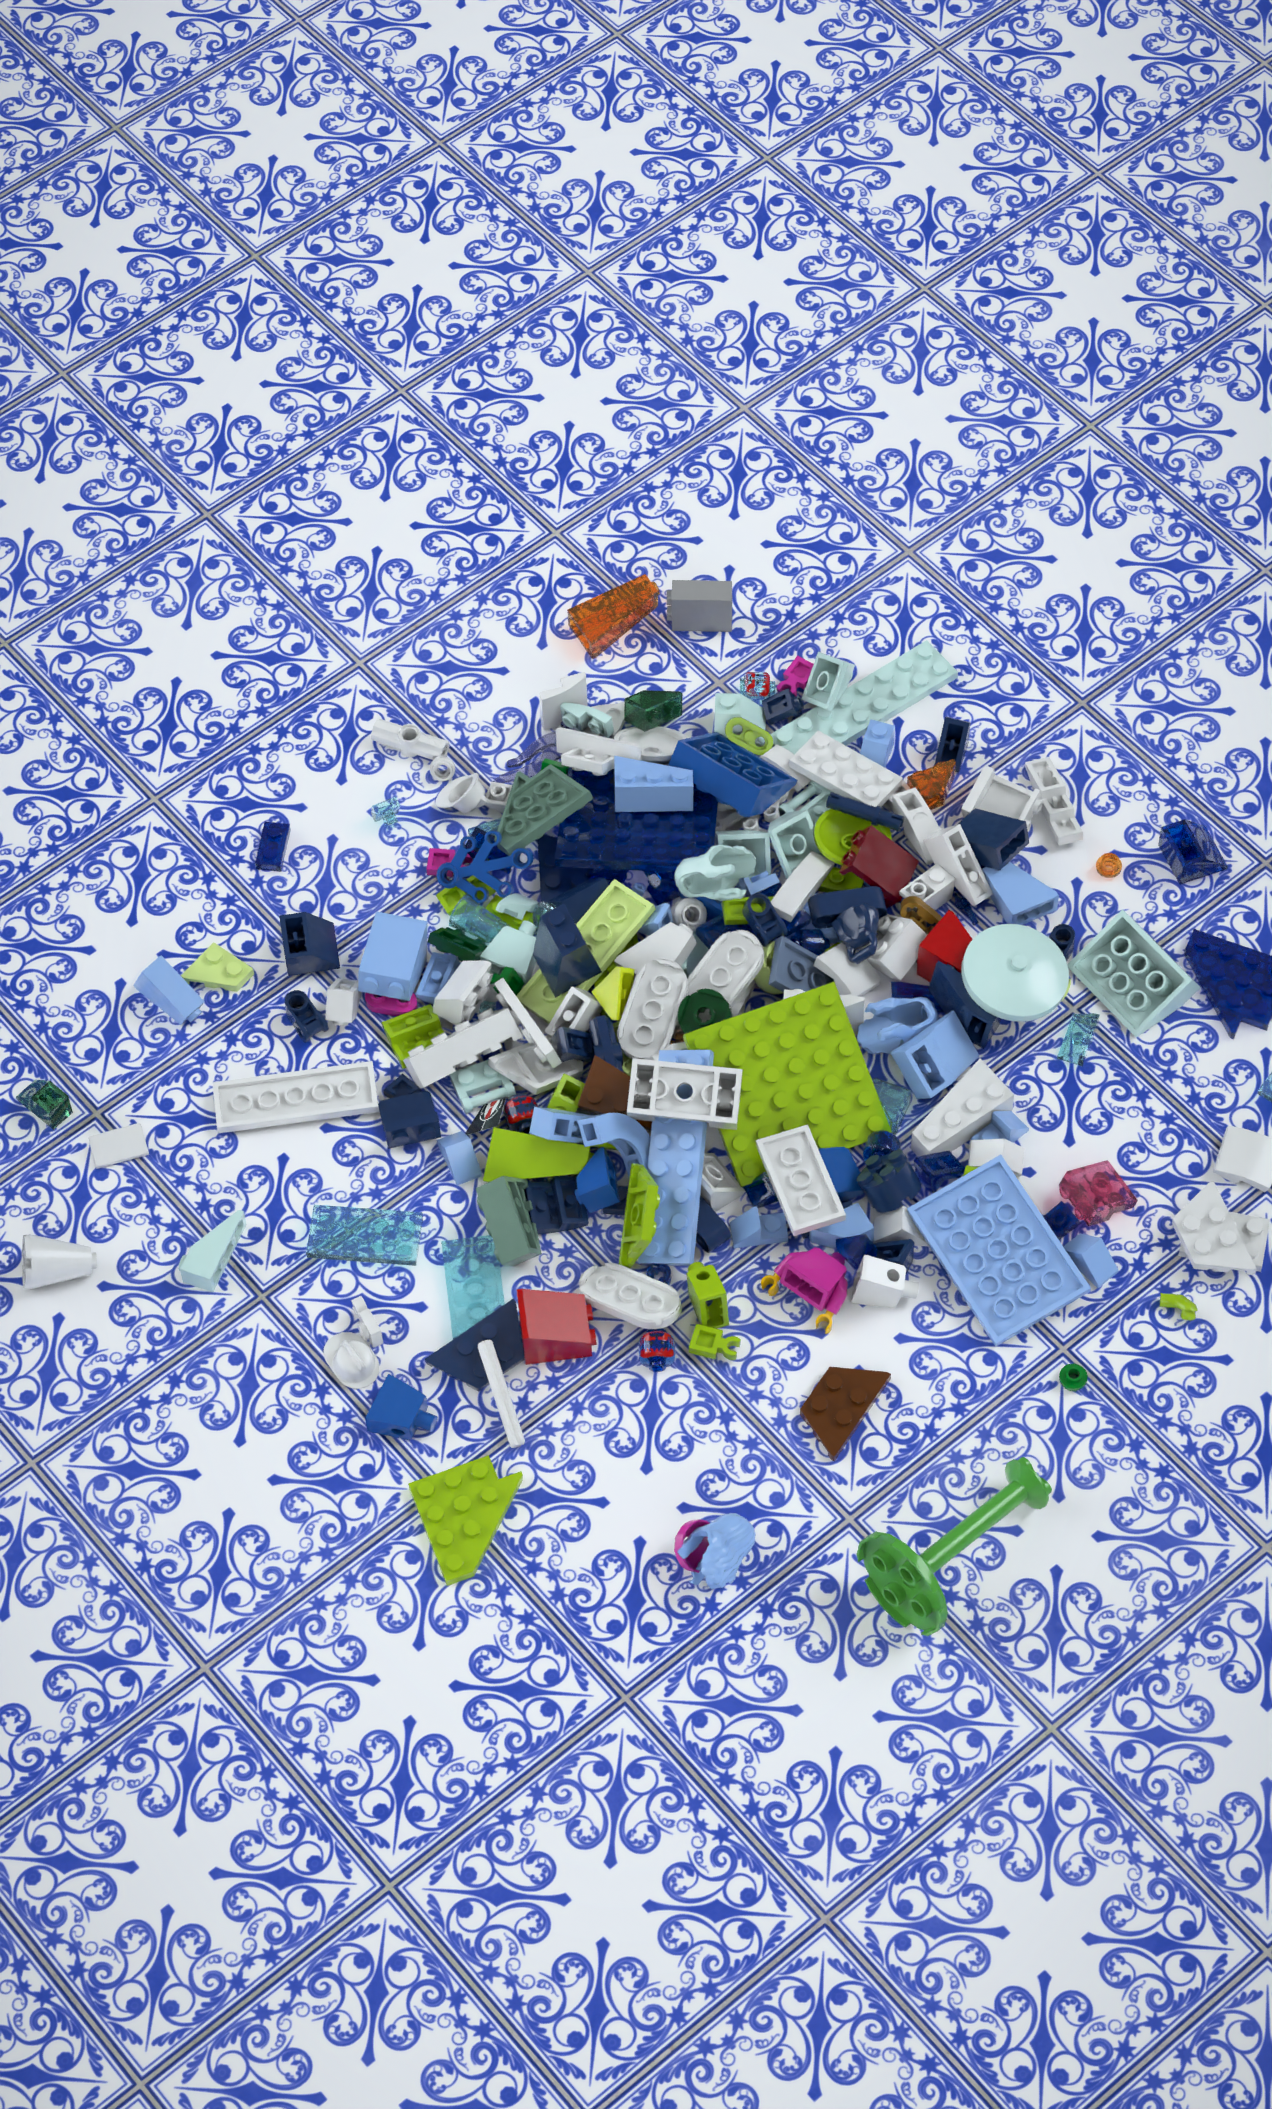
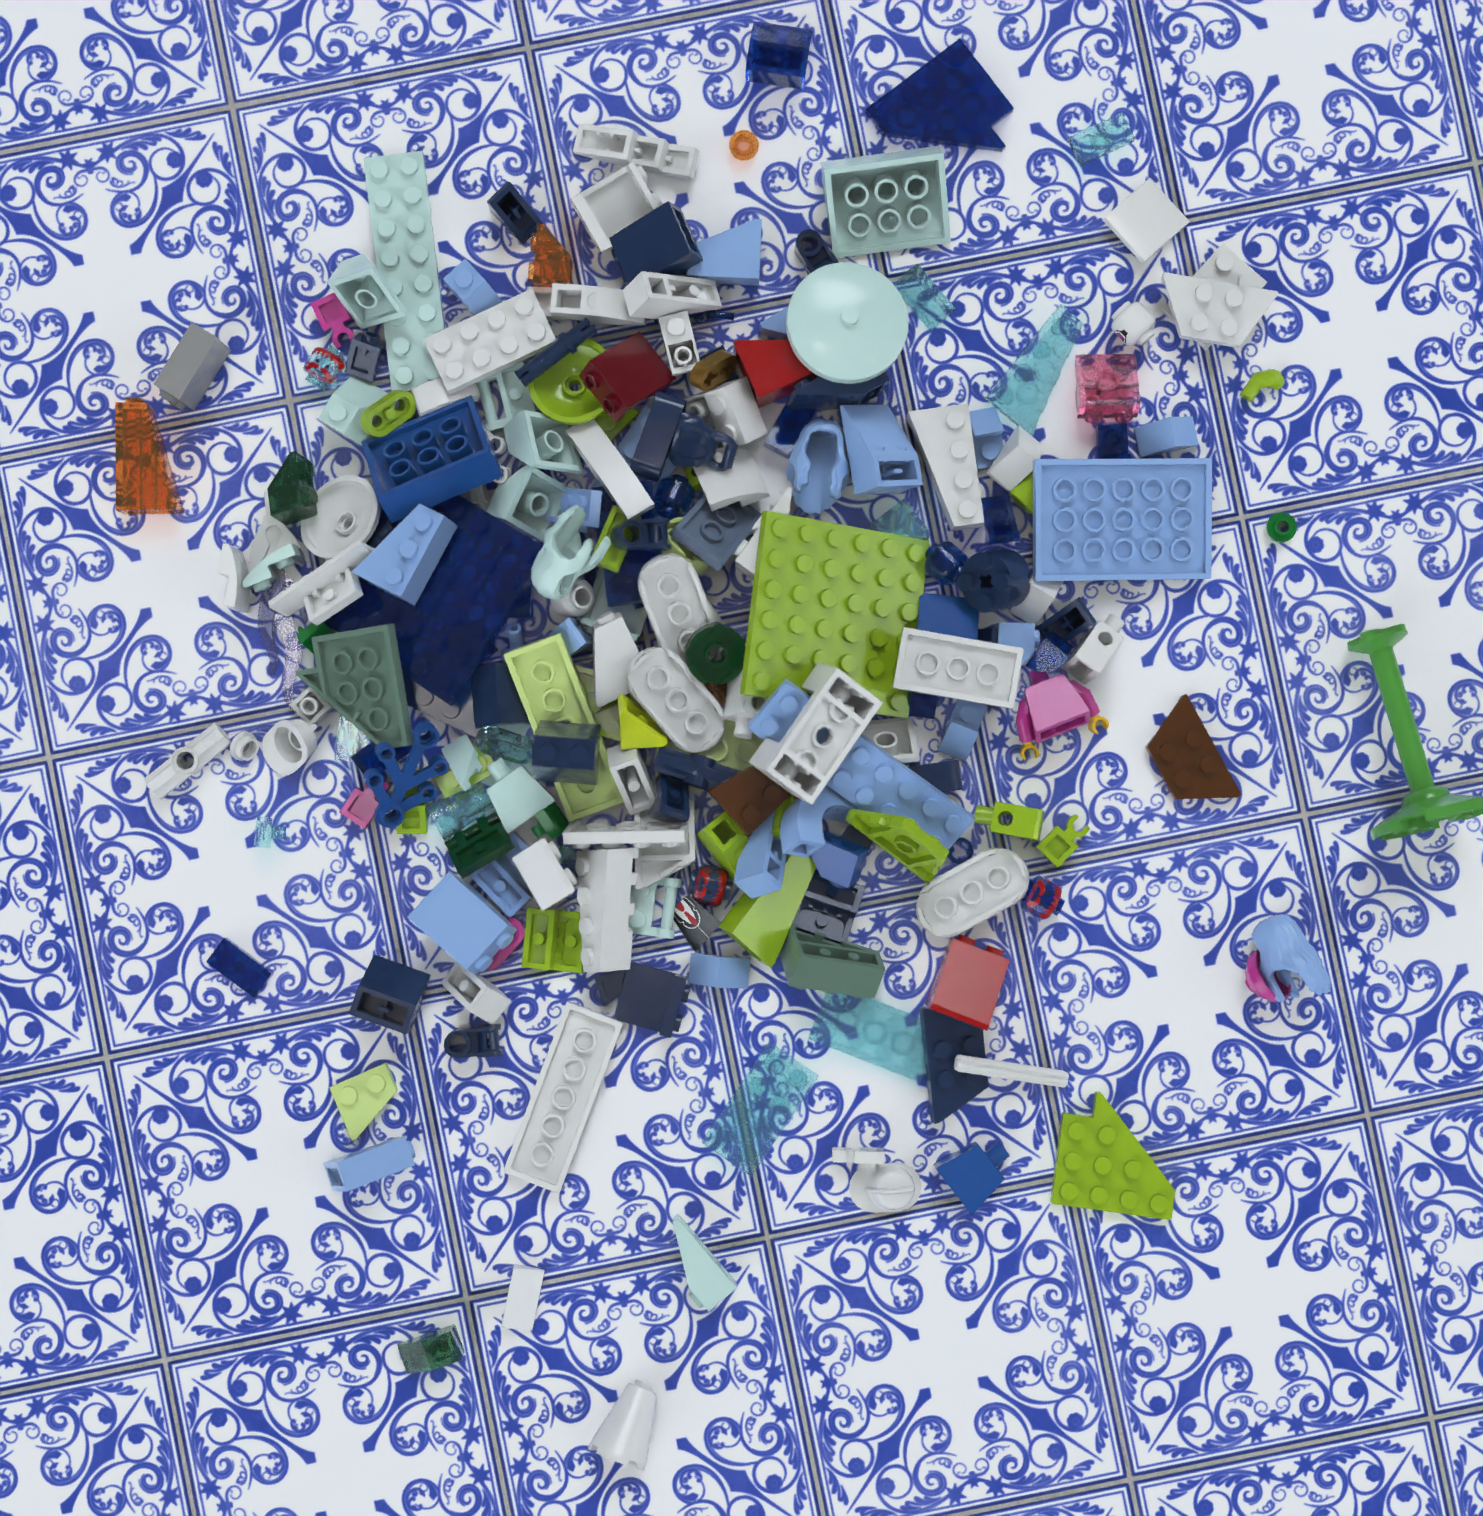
camera: 65 degrees left, 30 degrees up
none -> clear light blue wing [985,304,1084,436]
none -> white head [1111,301,1156,346]

